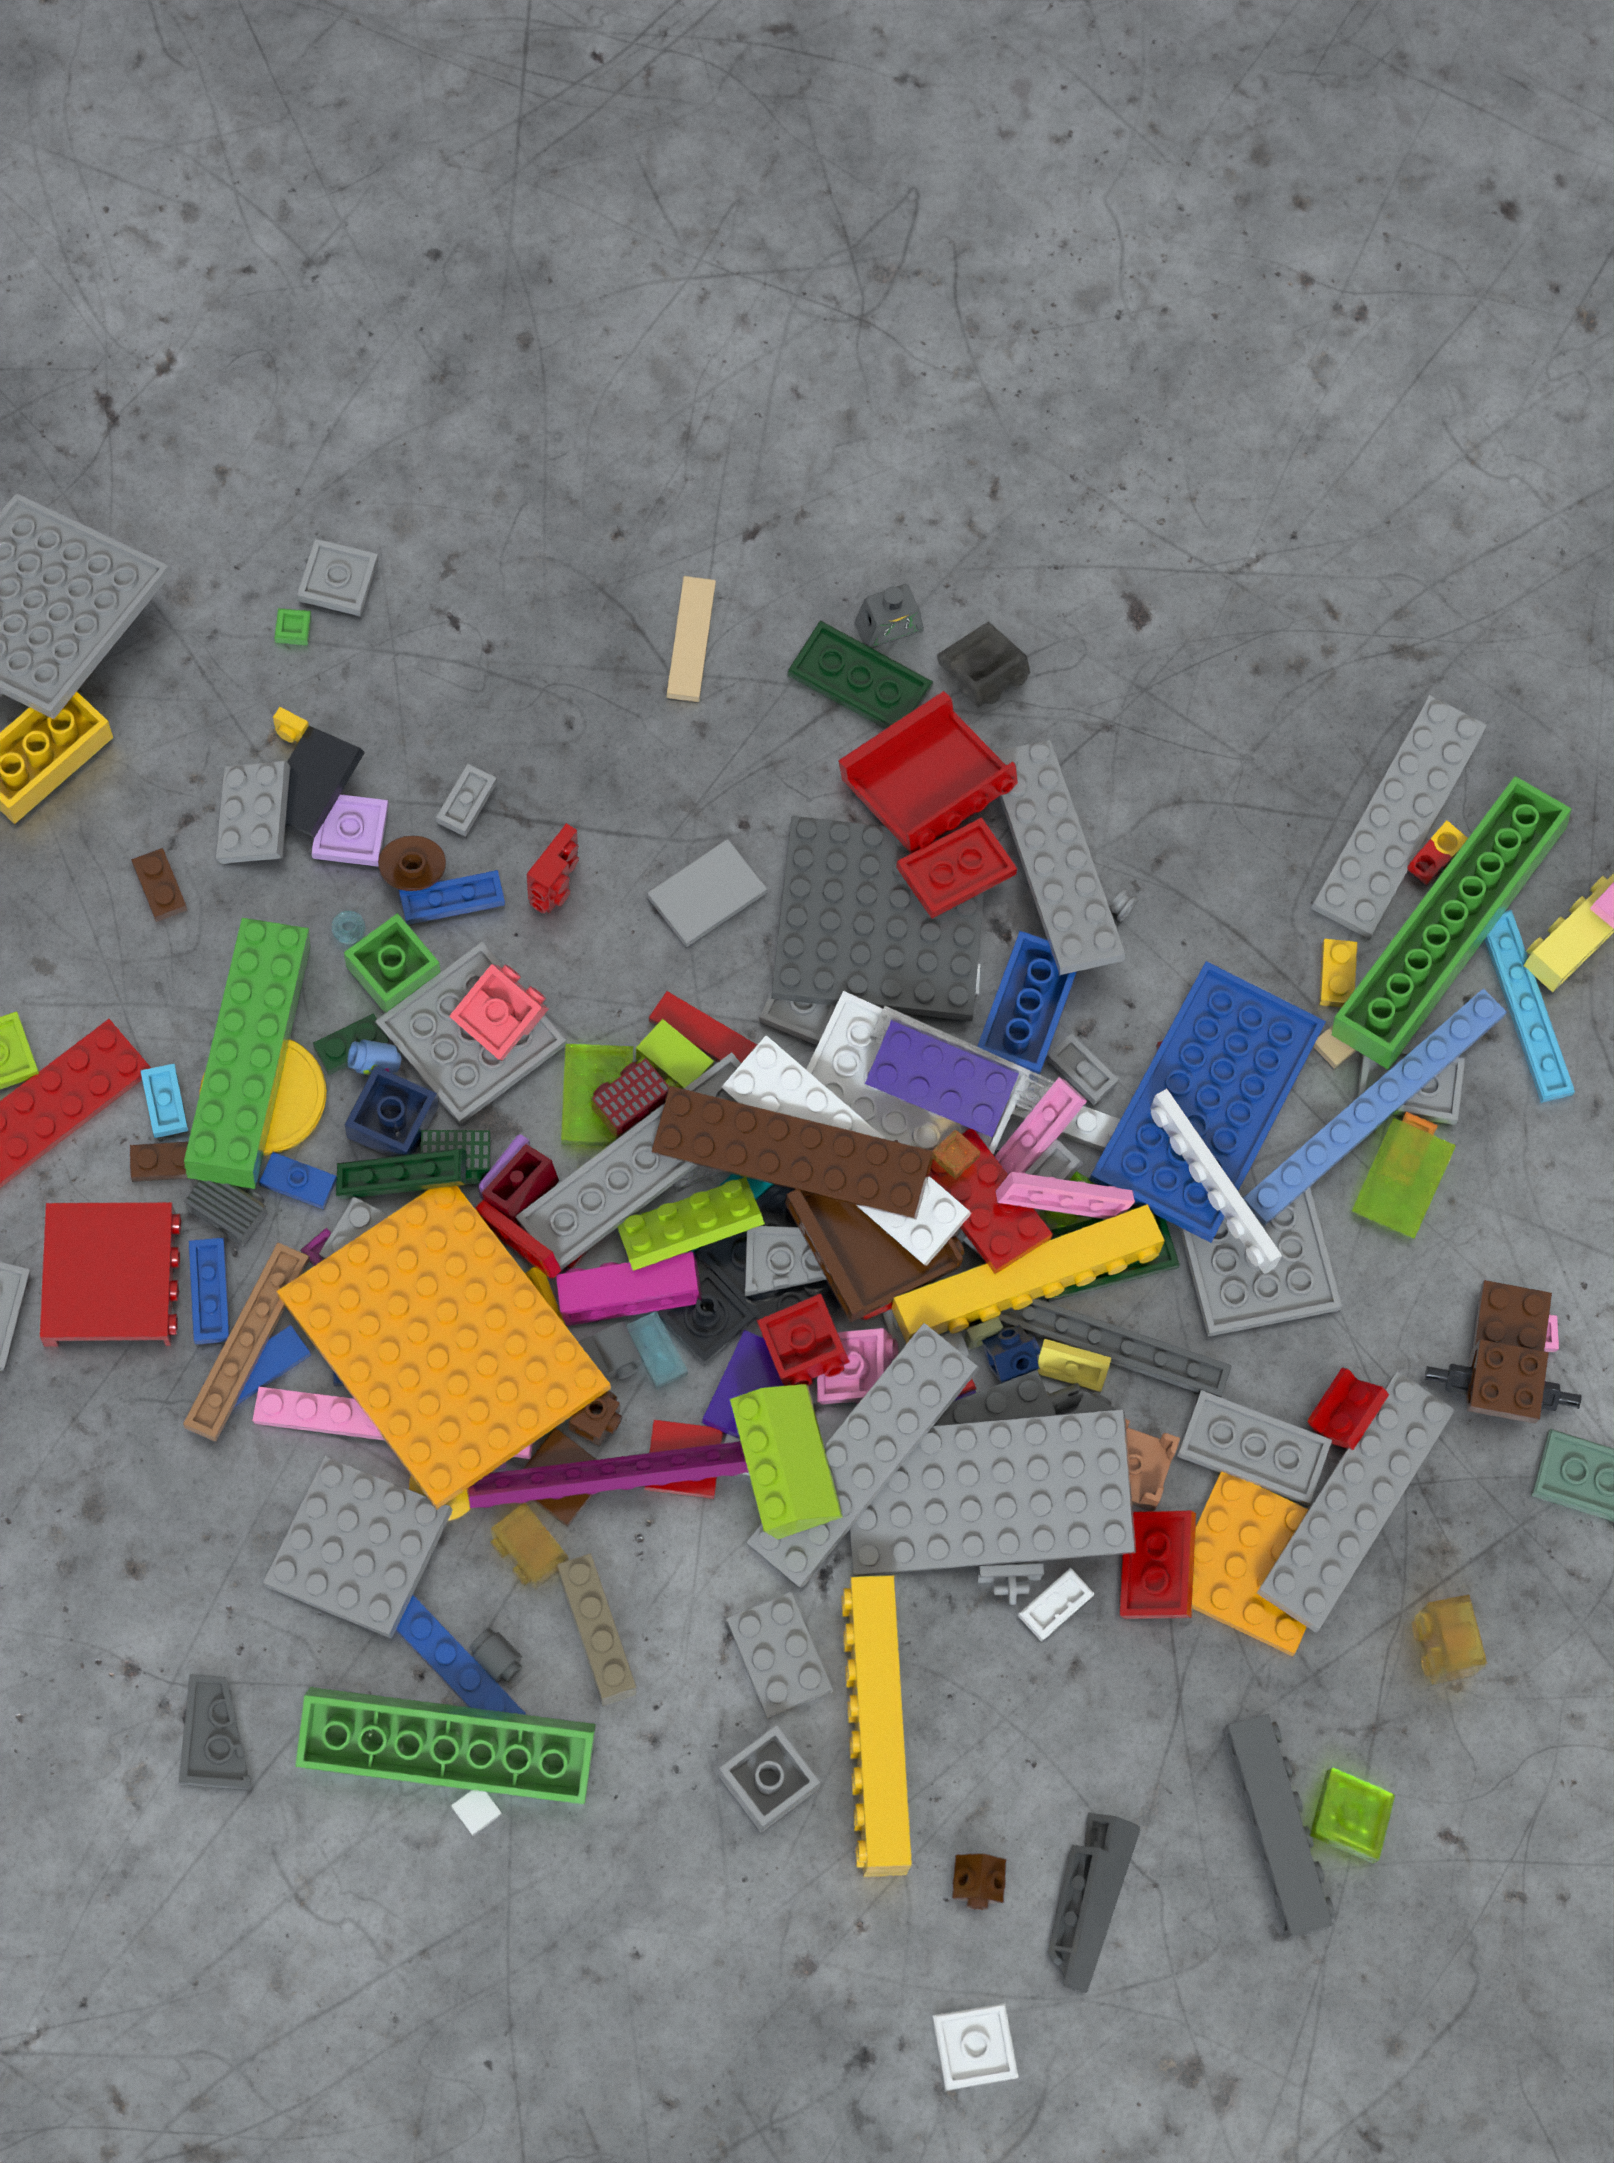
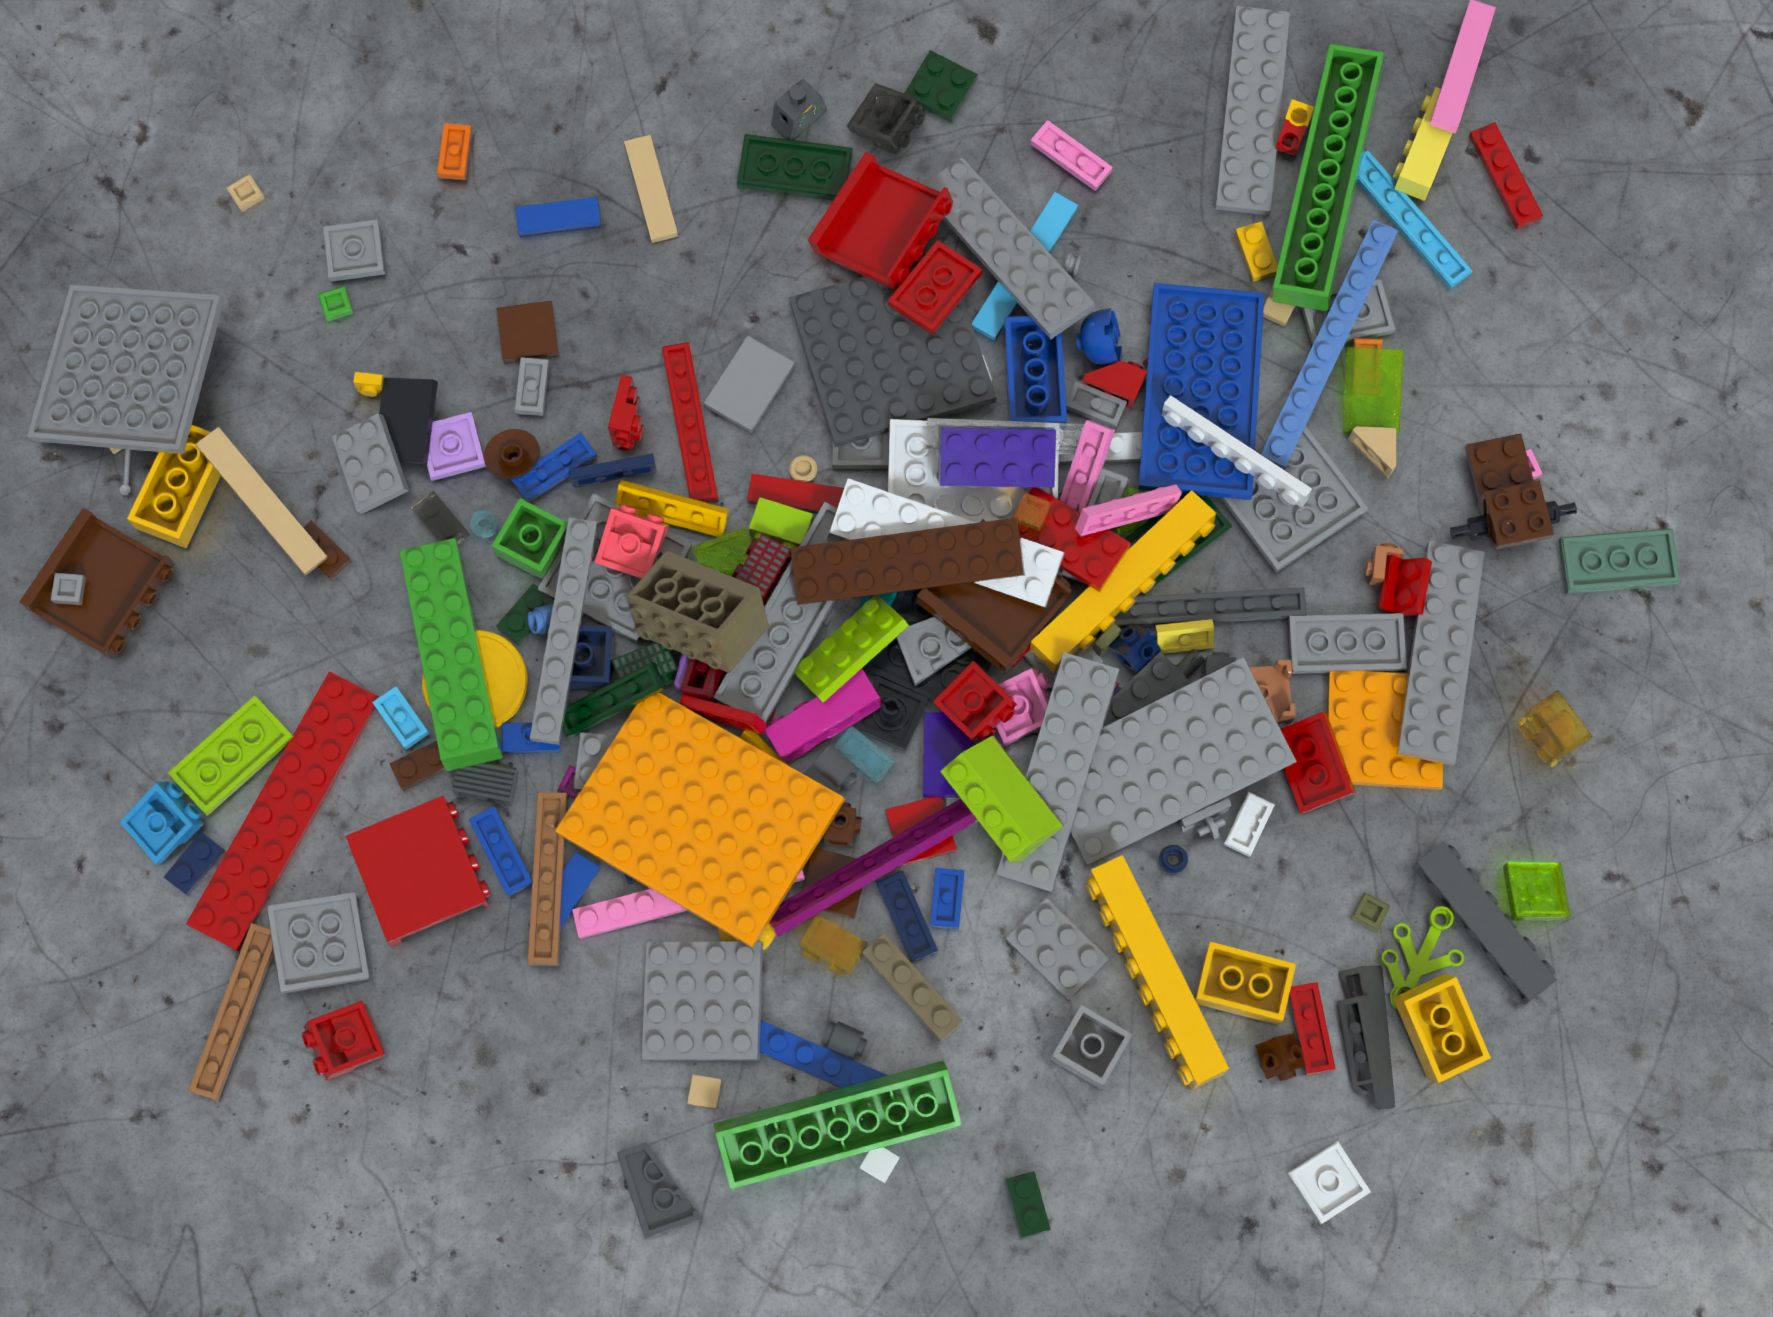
camera: 15 degrees left, 5 degrees up
none -> tan tile [196,427,327,575]
none -> tan tile [226,174,265,212]
none -> clear smoke plate [412,491,469,544]
none -> orange plate [437,123,472,180]
none -> reddish brown tile [497,300,559,363]
none -> blue tile [515,197,601,236]
none -> light grey plate [530,518,598,745]
none -> dark blue tile [570,453,657,488]
none -> yellow plate [615,480,730,538]
none -> dark tan brick [626,551,769,673]
none -> red tile [662,342,719,503]
none -> tan tile [687,1074,722,1110]
none -> tan tile [789,455,818,483]
none -> dark blue plate [876,871,938,963]
none -> dark green plate [904,50,978,122]
none -> blue plate [930,868,965,930]
none -> medium azure tile [972,192,1078,341]
none -> dark green brick [1004,1171,1051,1240]
none -> bright pink plate [1030,120,1113,191]
none -> blue cylinder [1076,308,1122,365]
none -> red slope [1082,361,1147,409]
none -> dark blue plate [1159,845,1188,874]
none -> yellow brick [1194,942,1296,1026]
none -> red plate [1289,982,1336,1075]
none -> tan slope [1348,426,1396,478]
none -> olive tile [1350,892,1390,932]
none -> nougat bracket [1365,543,1404,587]
none -> lime plant [1380,906,1464,1010]
none -> yellow brick [1393,974,1491,1083]

